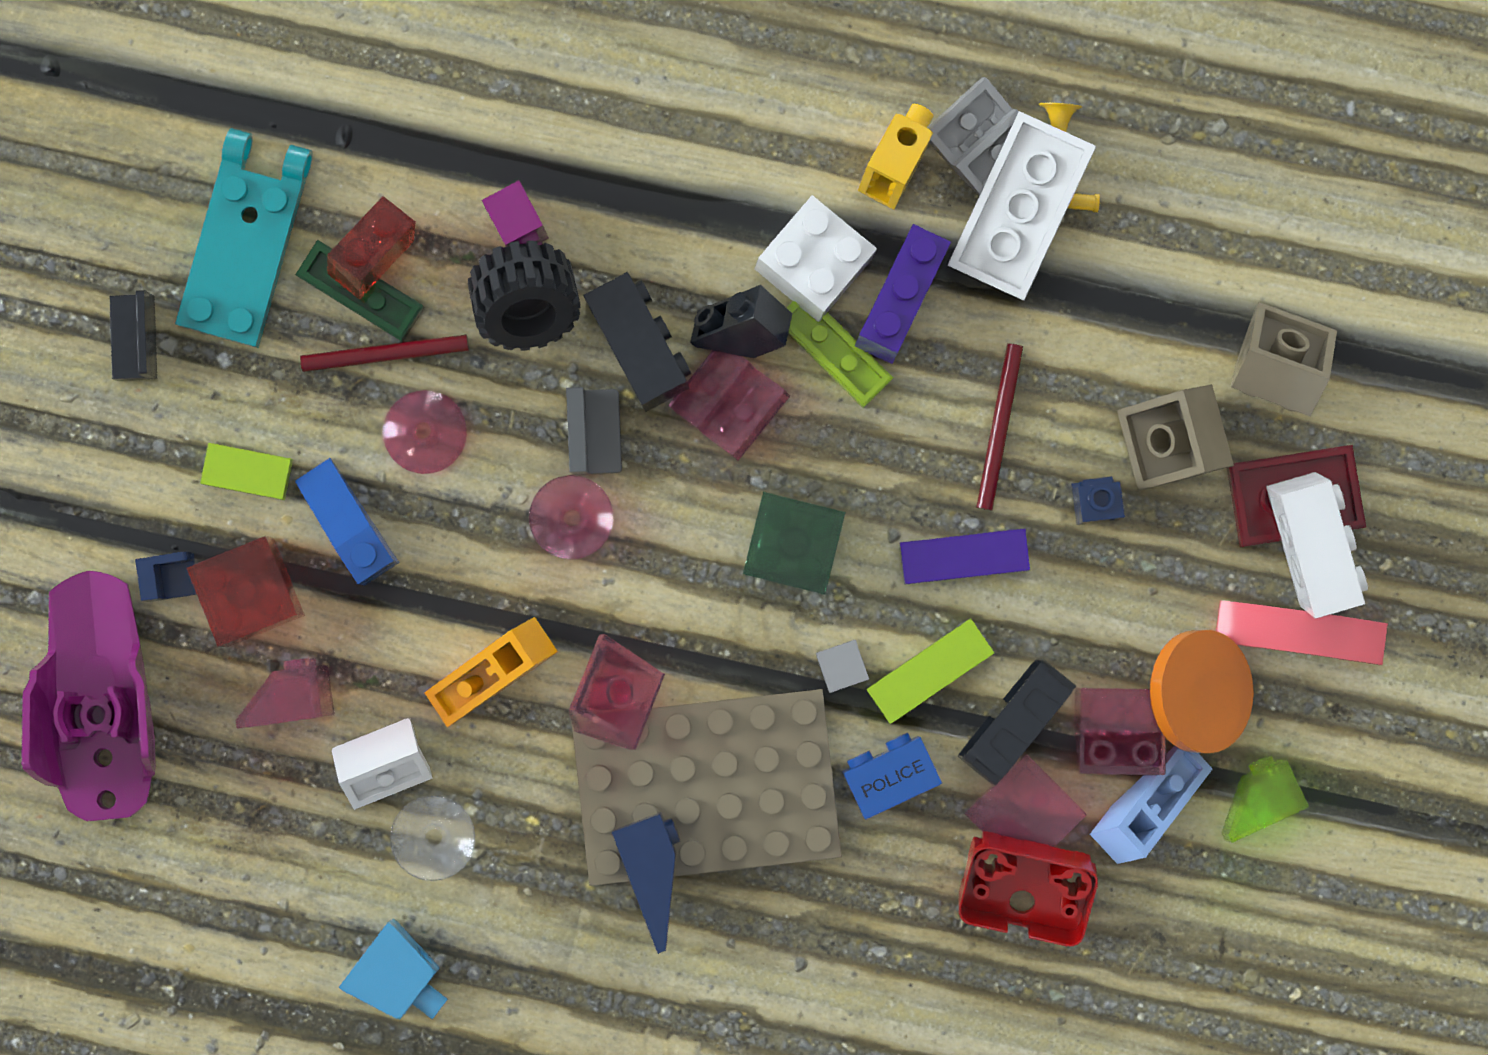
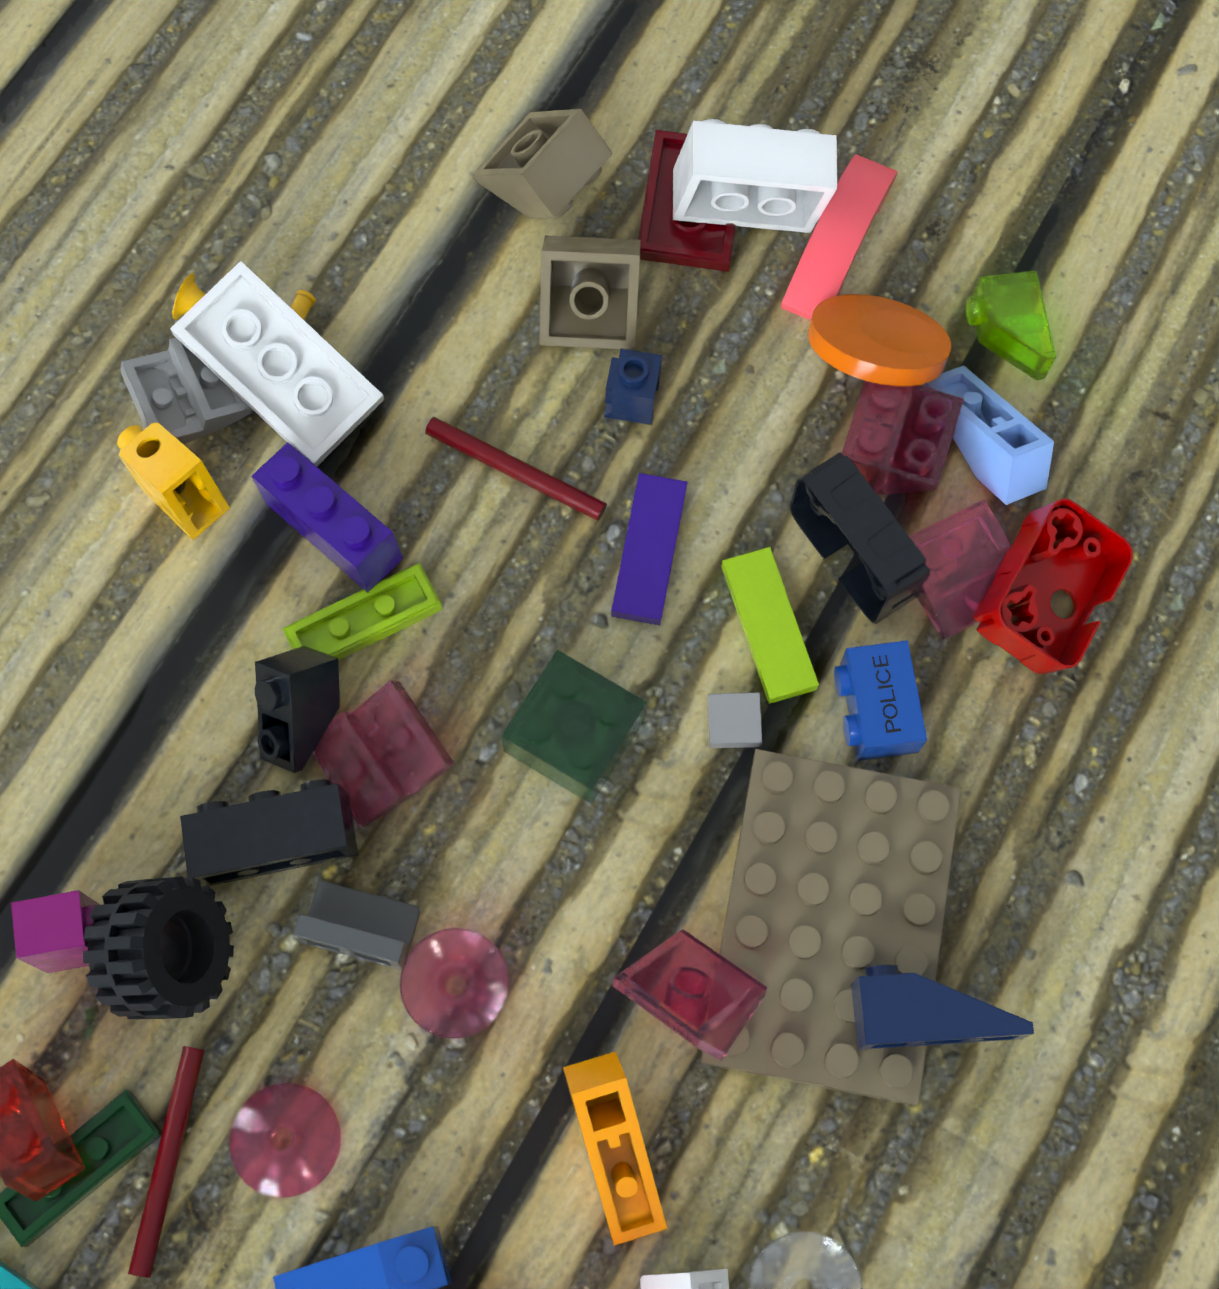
camera: 75 degrees left, 15 degrees down
white brick [755,195,877,322] -> none

